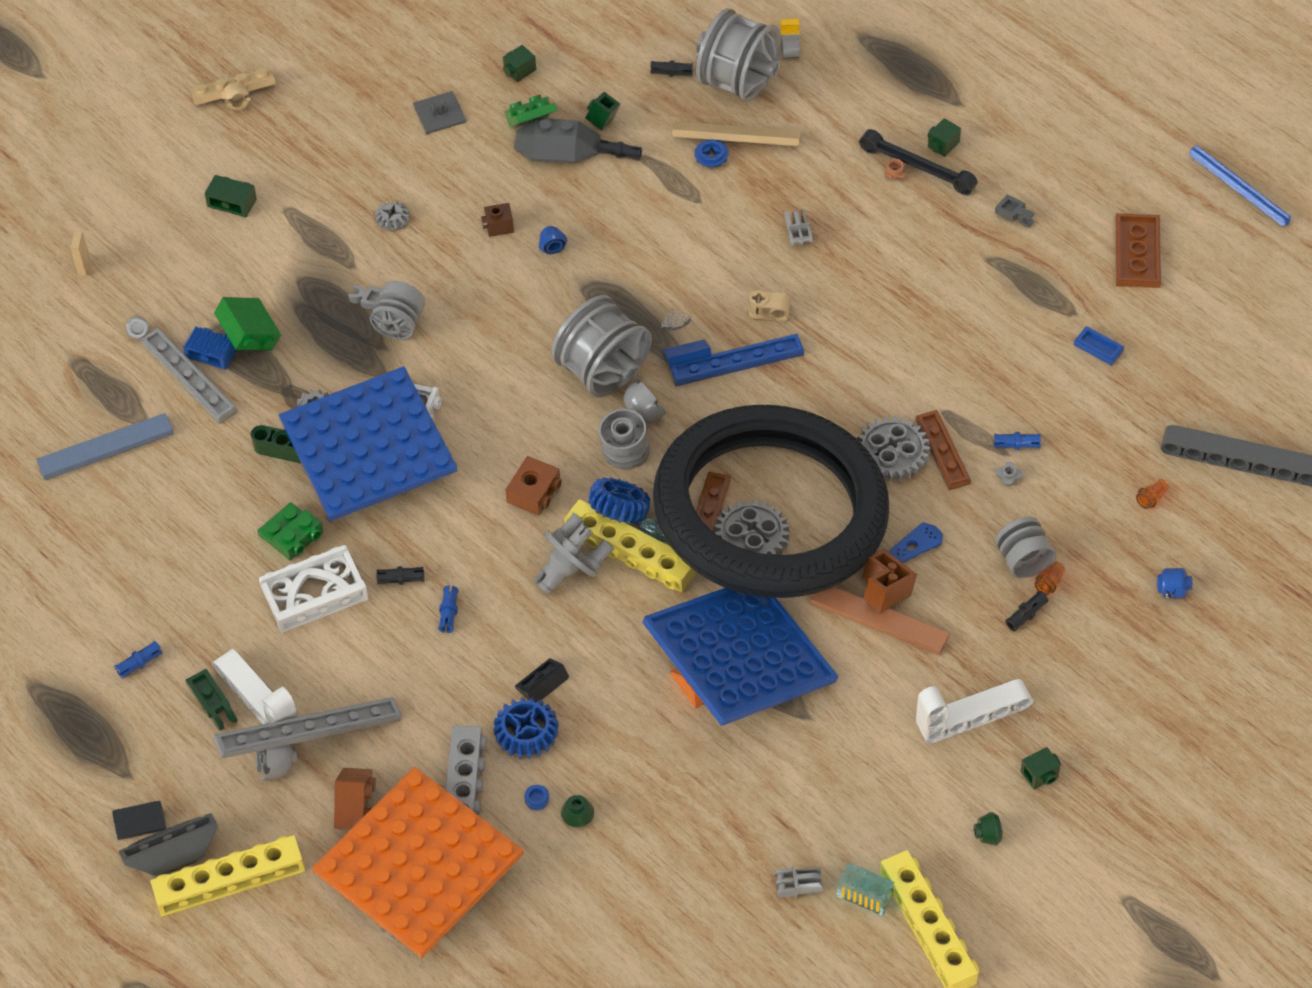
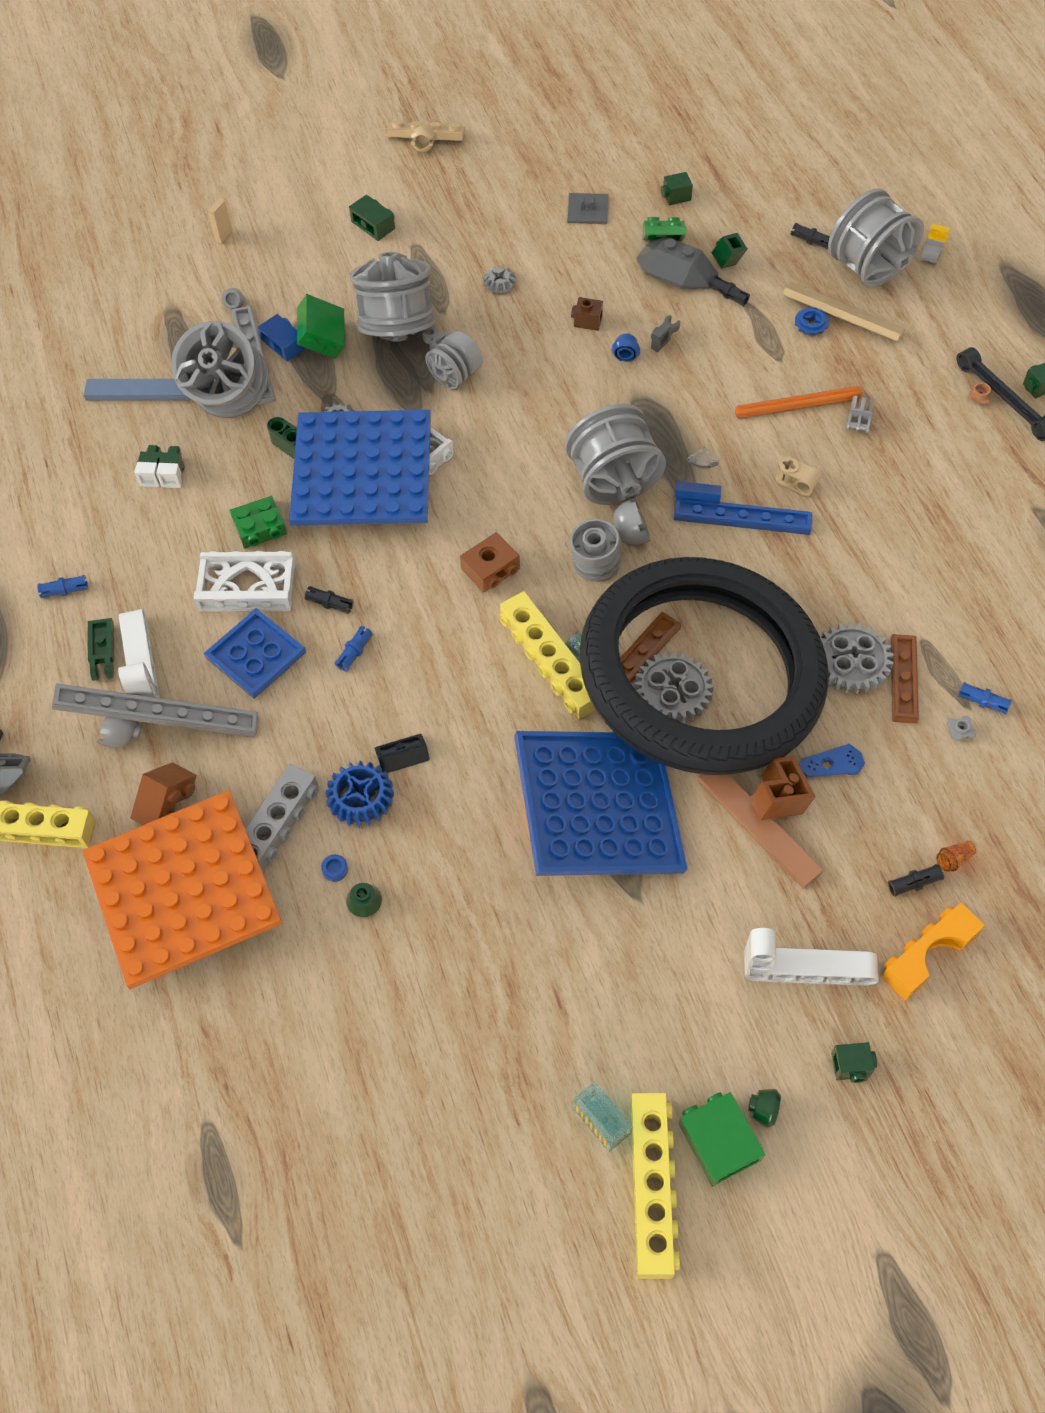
camera: 25 degrees right, 5 degrees up
light grey piece [533,512,614,594] -> none
blue gear [588,477,651,524] -> none
light grey arm [774,865,824,899] -> none
light grey wheel [995,517,1056,578] -> none
none -> white hips [134,445,185,488]
none -> light grey wheel [171,321,268,418]
none -> blue plate [204,608,306,699]
none -> light grey wheel [350,252,436,342]
none -> dark grey plate [651,315,680,352]
none -> green brick [679,1092,765,1187]
none -> orange axle [735,386,862,418]
none -> light orange arch [881,903,985,1001]

